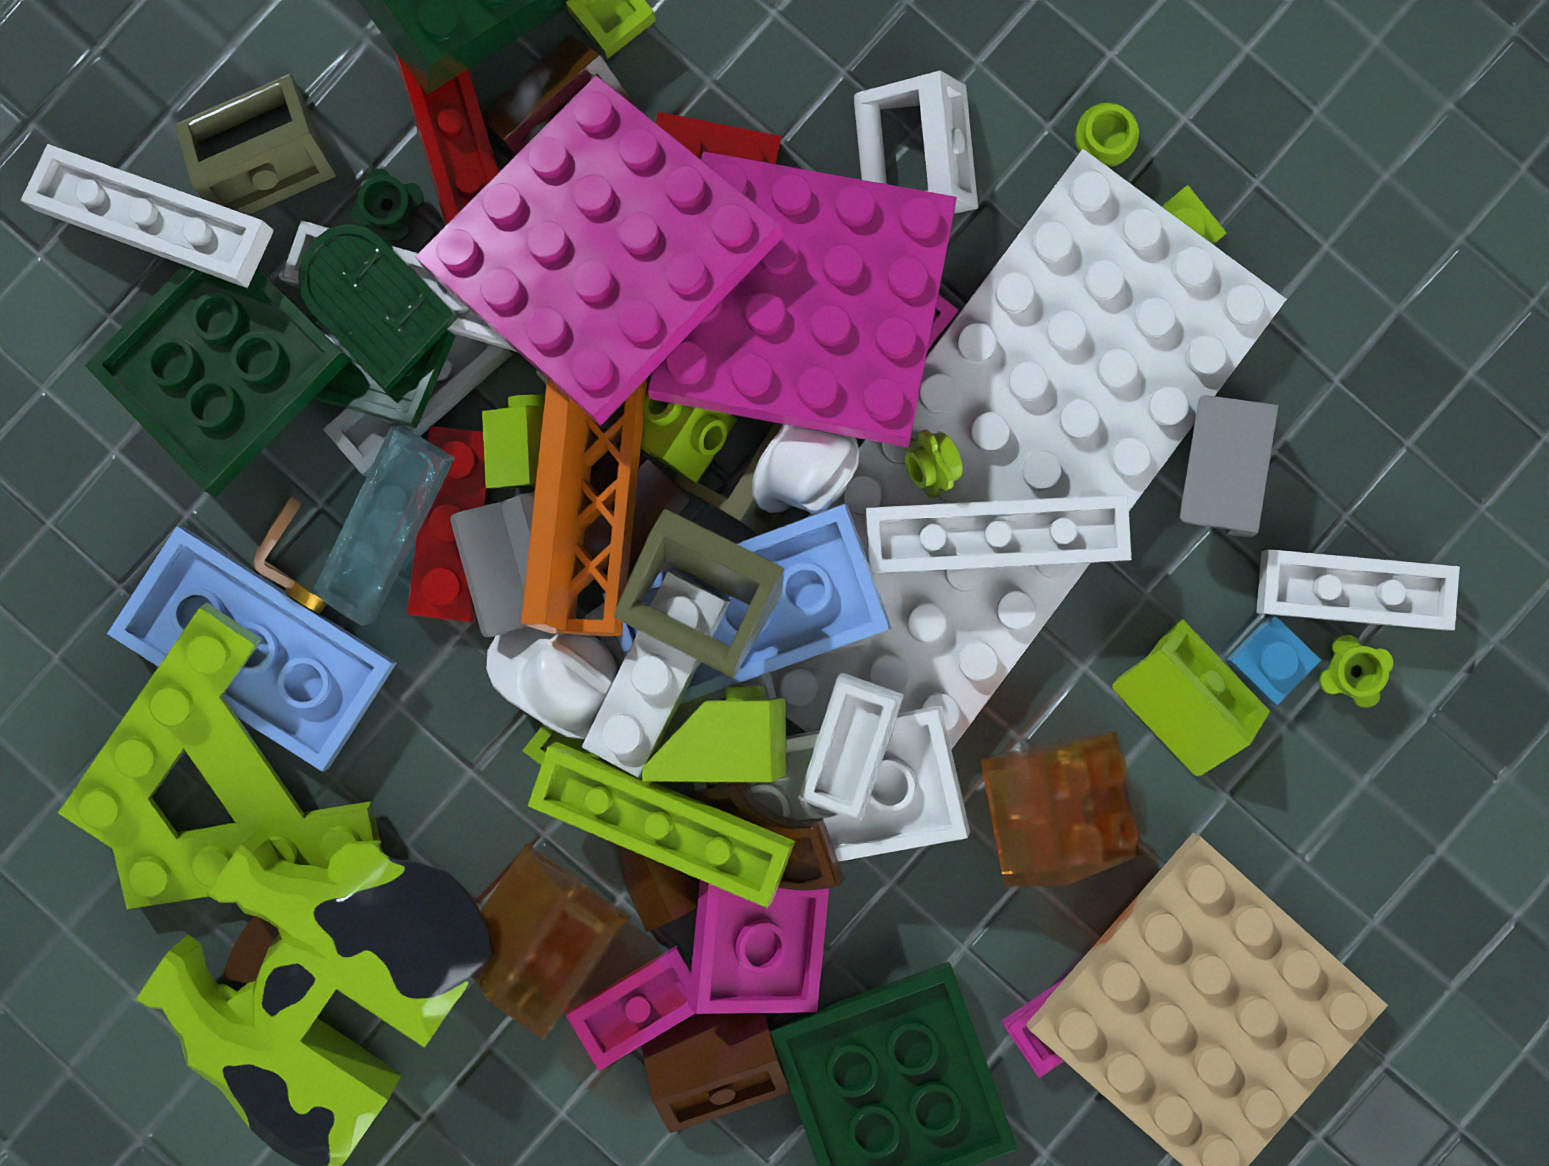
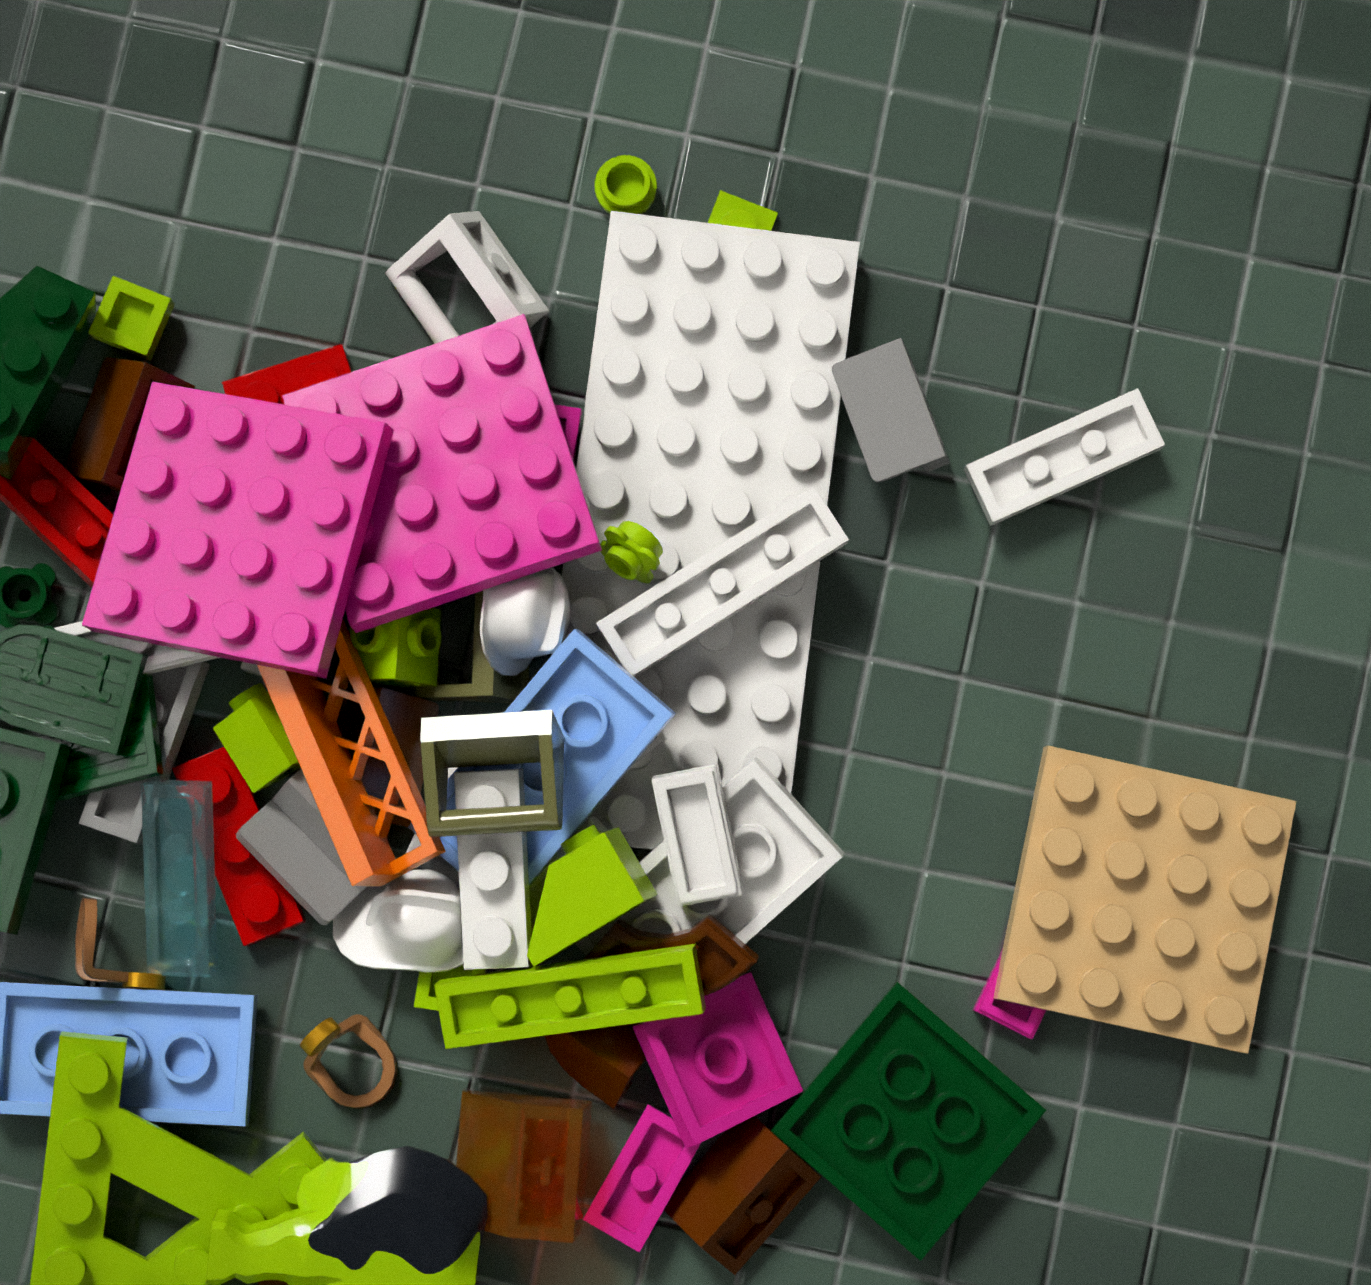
camera: 30 degrees left, 5 degrees down
clear orange slope [980,731,1140,887] -> none
lime panel [1112,619,1270,776] -> none
dark azure plate [1225,616,1321,705] -> none
lime plate [1319,635,1393,708] -> none
none -> medium nougat piece [300,1014,398,1109]

